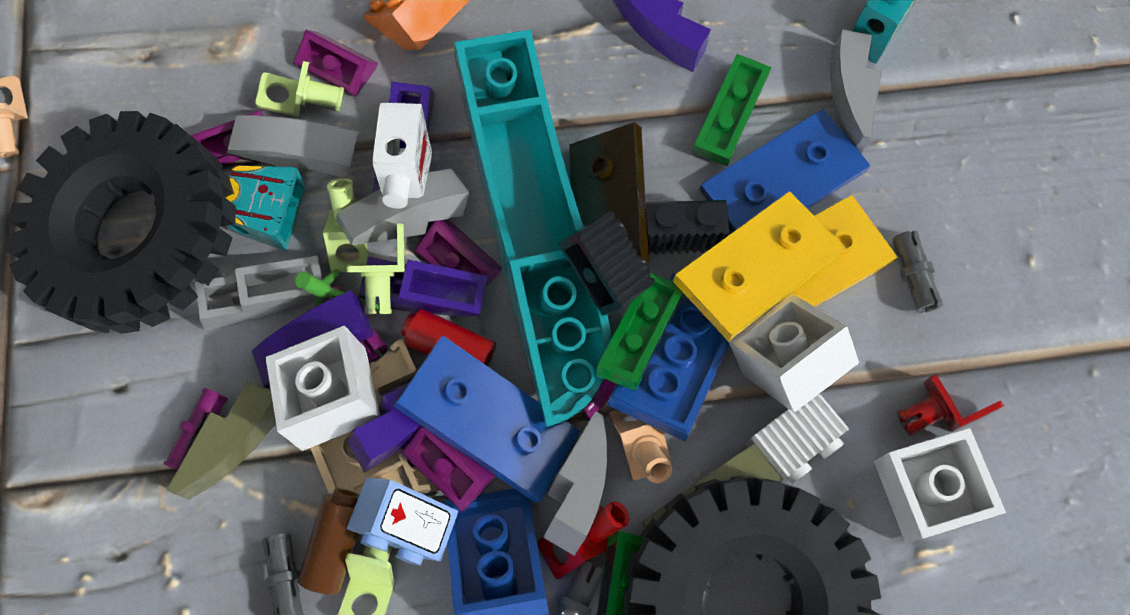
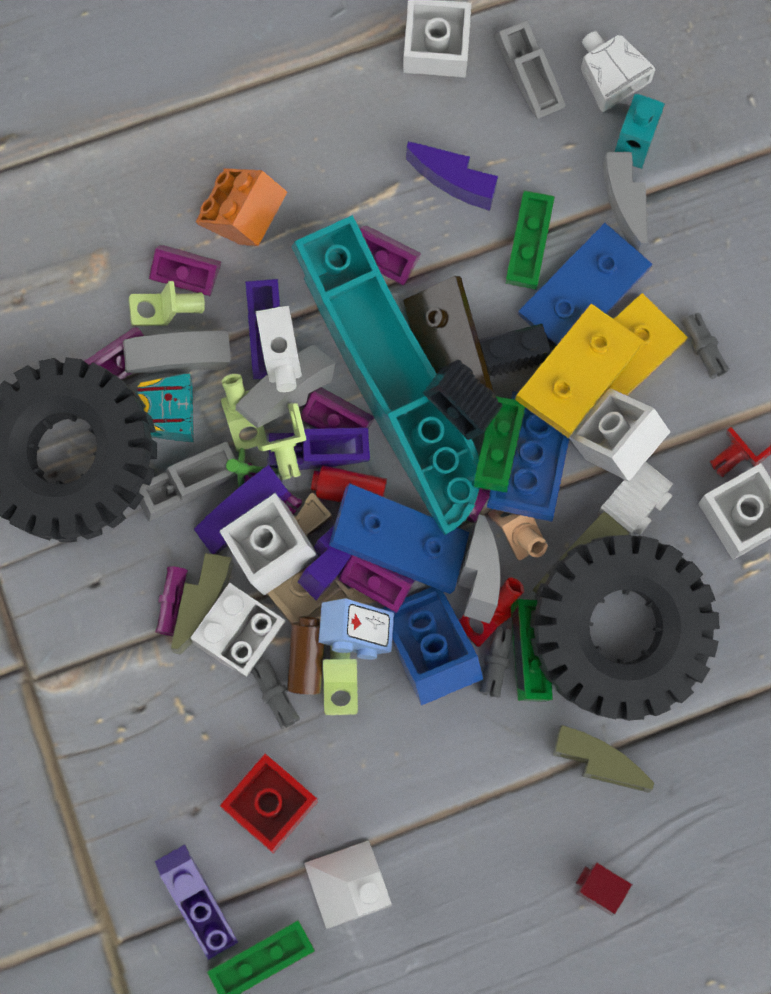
camera: 15 degrees left, 5 degrees up
none -> white slope [191,583,285,677]
none -> magenta slope [360,225,421,285]

